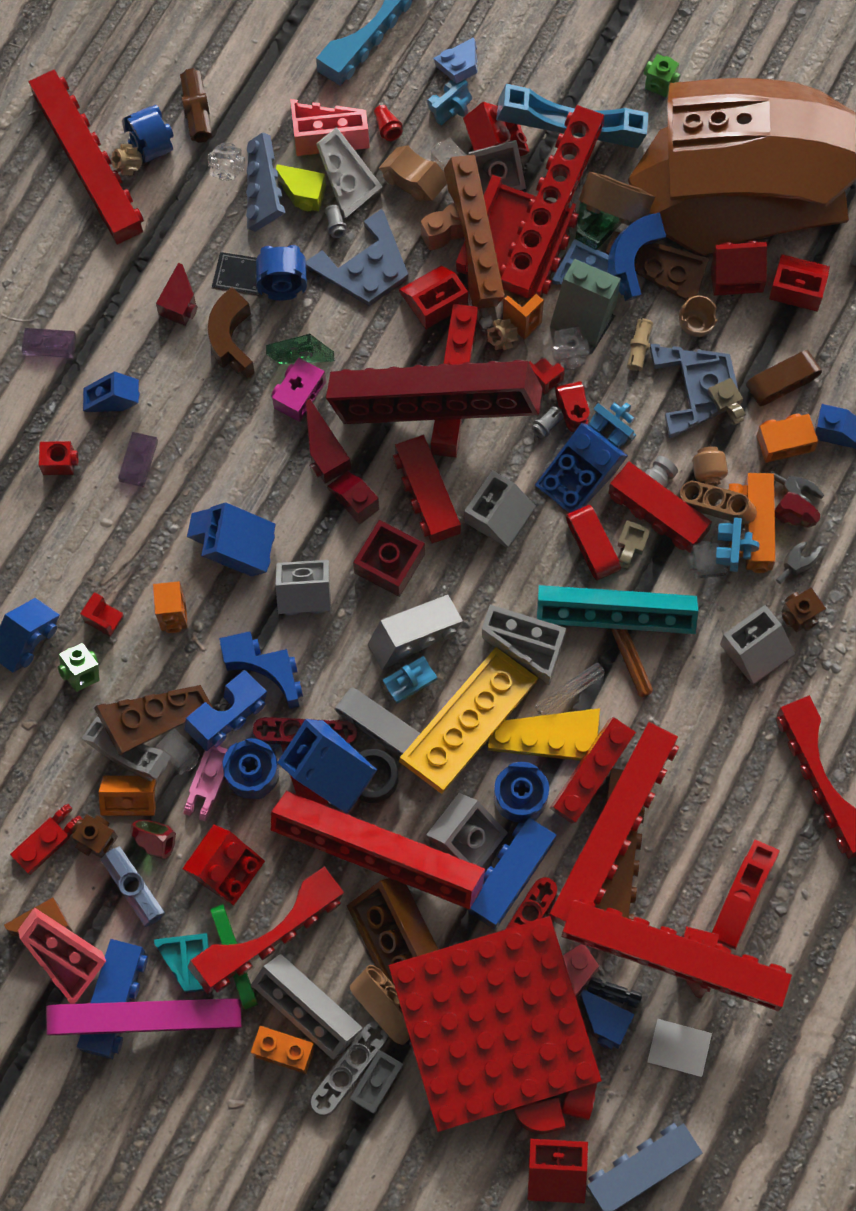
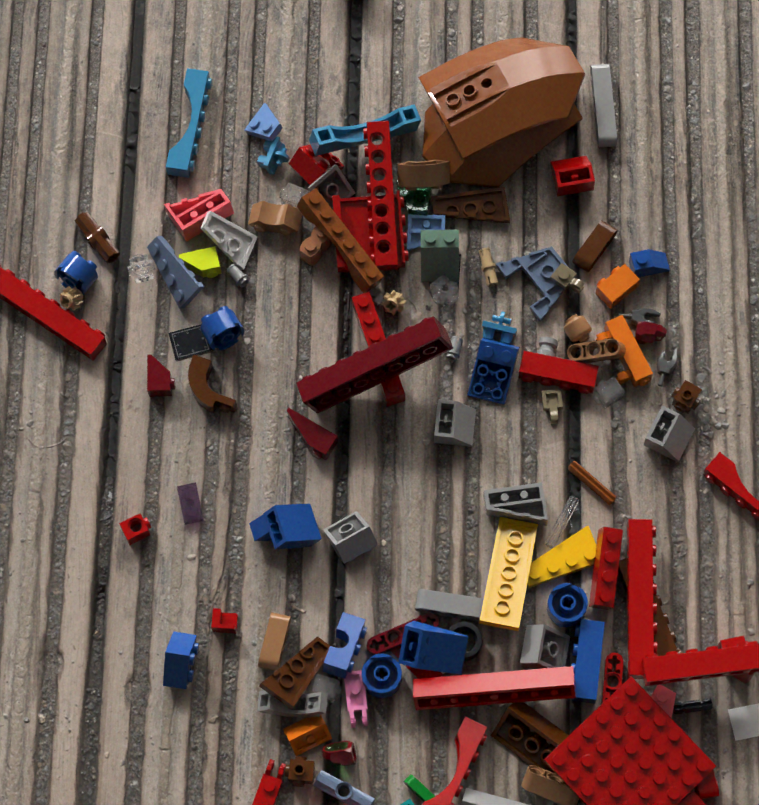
camera: 25 degrees left, 0 degrees up
clear purple plate [22,328,76,358] -> none
bright green brick [58,643,100,692] -> none
blue slope [83,371,140,412] -> none
orange brick [153,581,188,633] -> none
red slope [182,824,265,906] -> none
blue arch [219,631,303,709] -> none
clear green wing [266,334,334,364] -> none
dark pink brick [271,357,326,422] -> none
sand blue wing [306,209,408,306] -> none
dark red slope [327,471,380,525] -> none
dark red brick [353,520,425,597] -> none
wedge [368,595,463,670] -> none
red cone [374,105,403,141] -> none
dark azure hips [383,656,438,704] -> none
red brick [392,434,461,544] -> none
red slope [399,265,468,329] -> none
orange panel [503,294,544,339] -> none
red panel [529,358,565,395] -> none
teal brick [537,585,698,634] -> none
red piece [555,381,590,433] -> none
red beam [565,505,621,581] -> none
blue slope [580,989,634,1050] -> none
blue arch [608,212,666,301] -> none
bright green brick [644,54,681,98] -> none
medium nougat hair [679,295,717,337] -> none
red slope [710,241,767,296] -> none
red slope [712,839,780,950] -> none
dark azure hips [716,518,760,572] -> none
none -> medium nougat beam [258,612,291,671]

